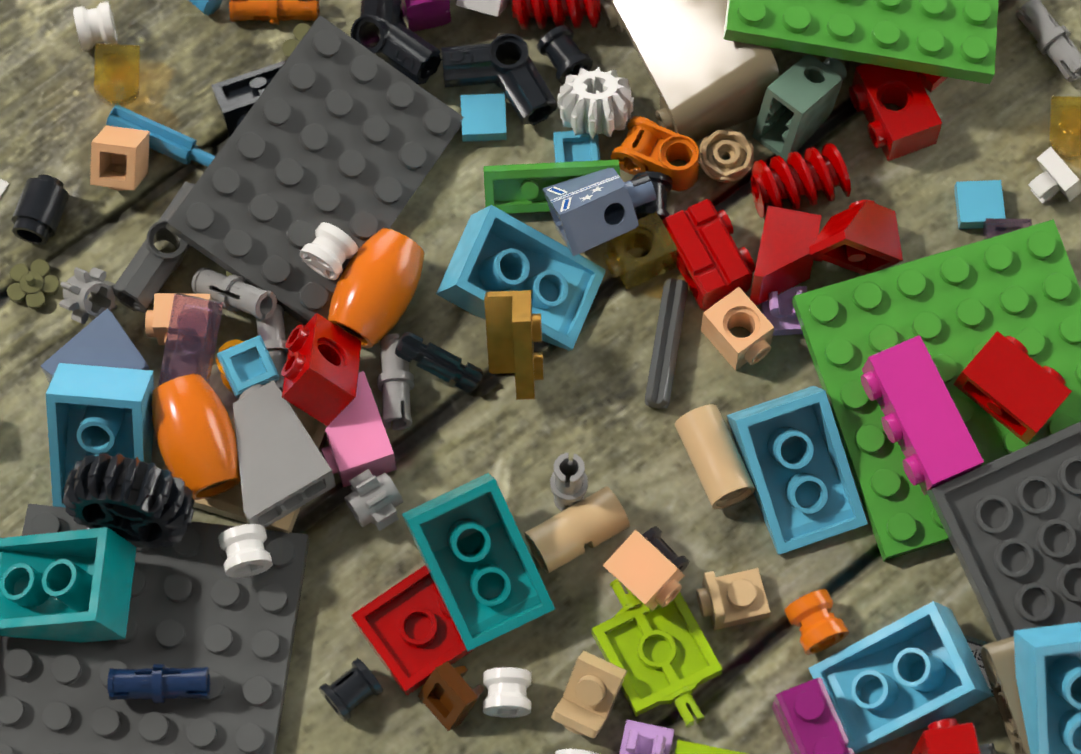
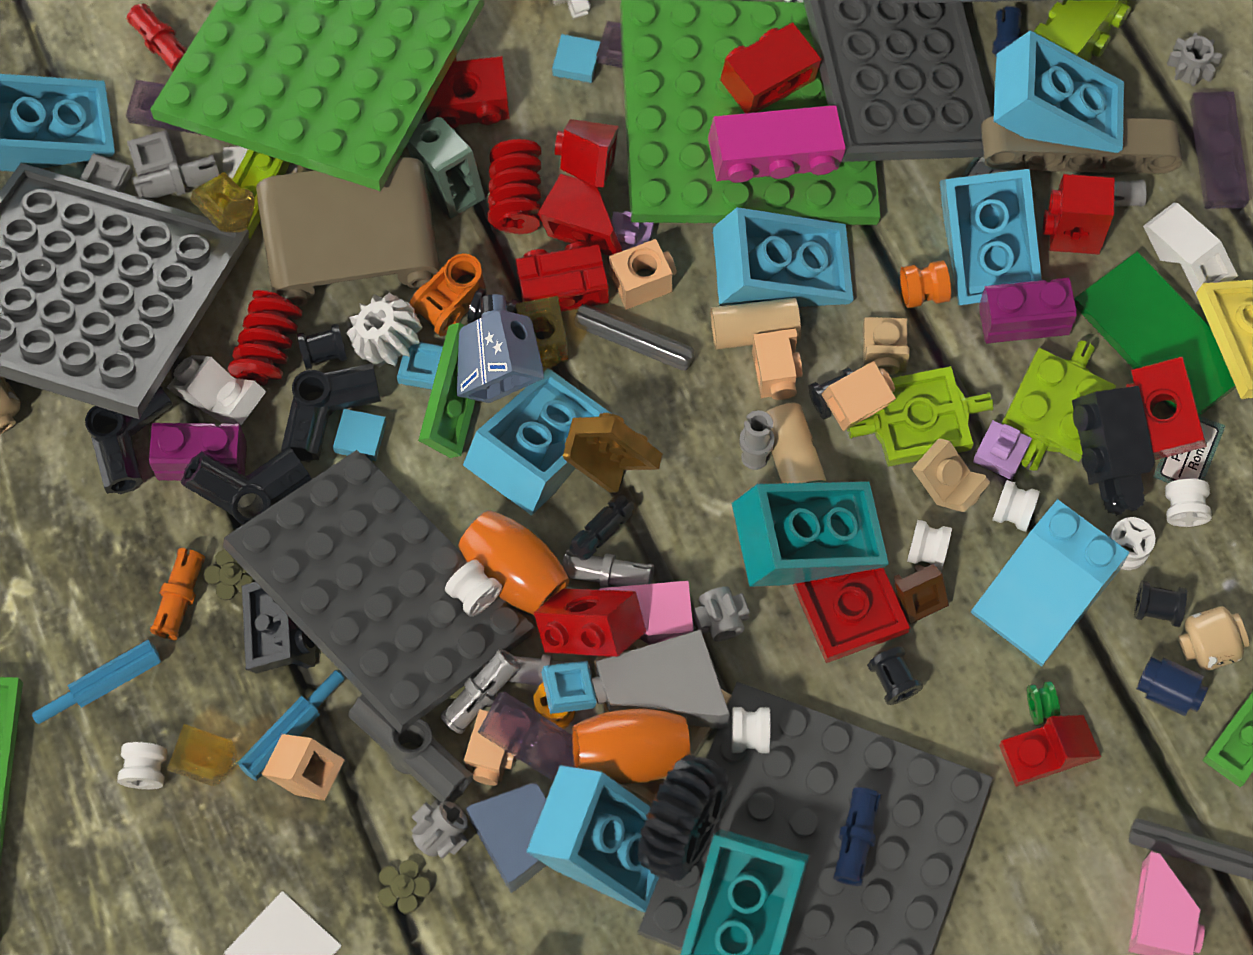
camera: 75 degrees left, 0 degrees up
black brick [12,174,69,245] -> none
tan plate [699,129,754,183] -> none
none -> light nougat brick [752,329,802,400]

